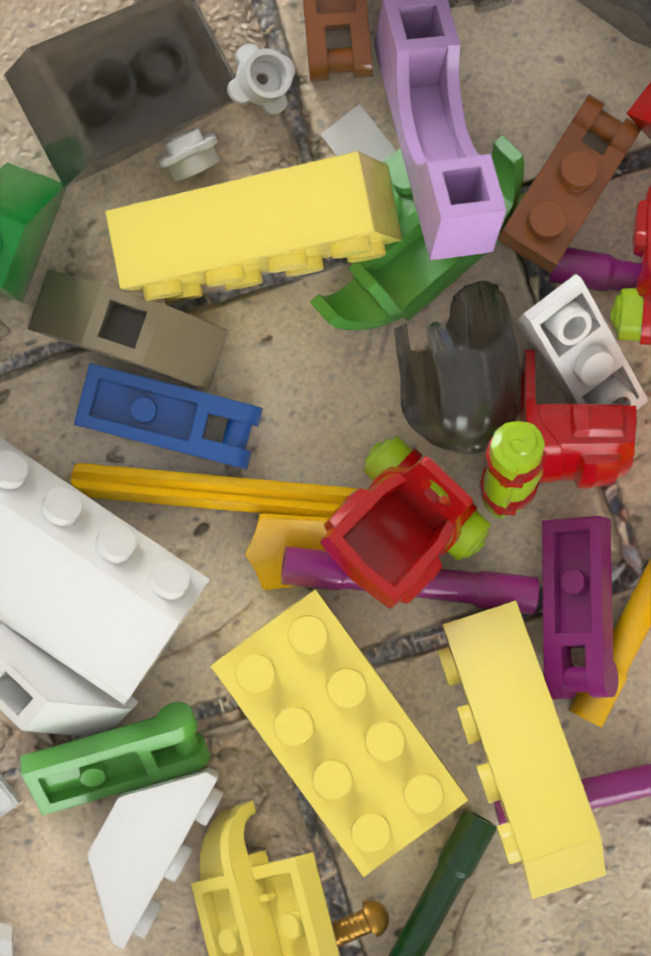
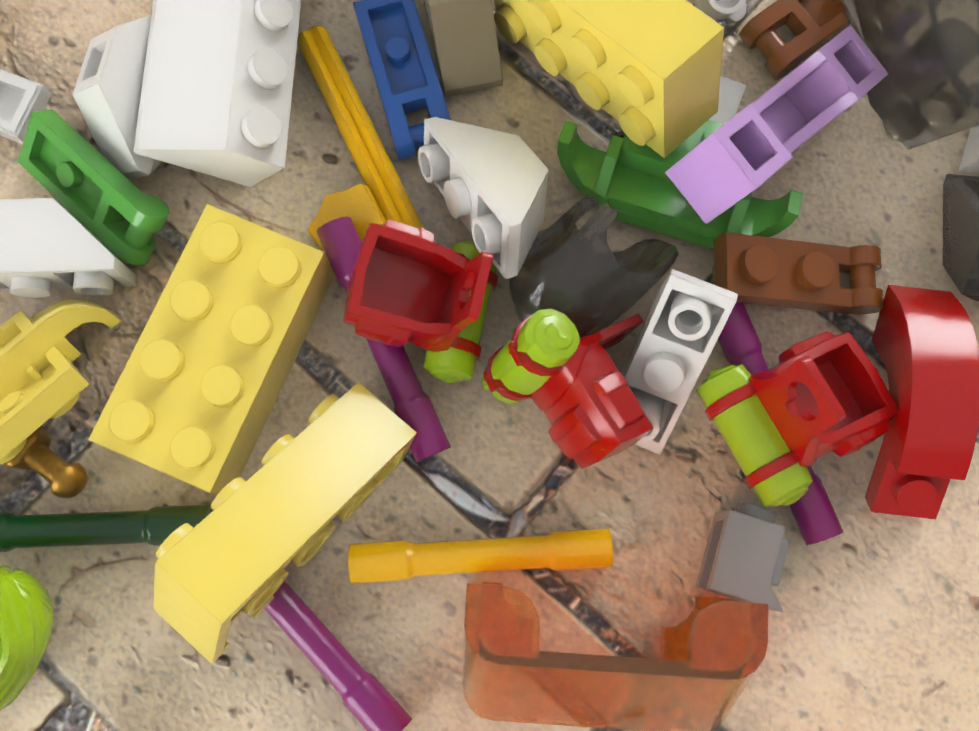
camera: 60 degrees right, 10 degrees down
magenta plate [542,516,619,700] -> none
none -> white slope [418,117,549,279]

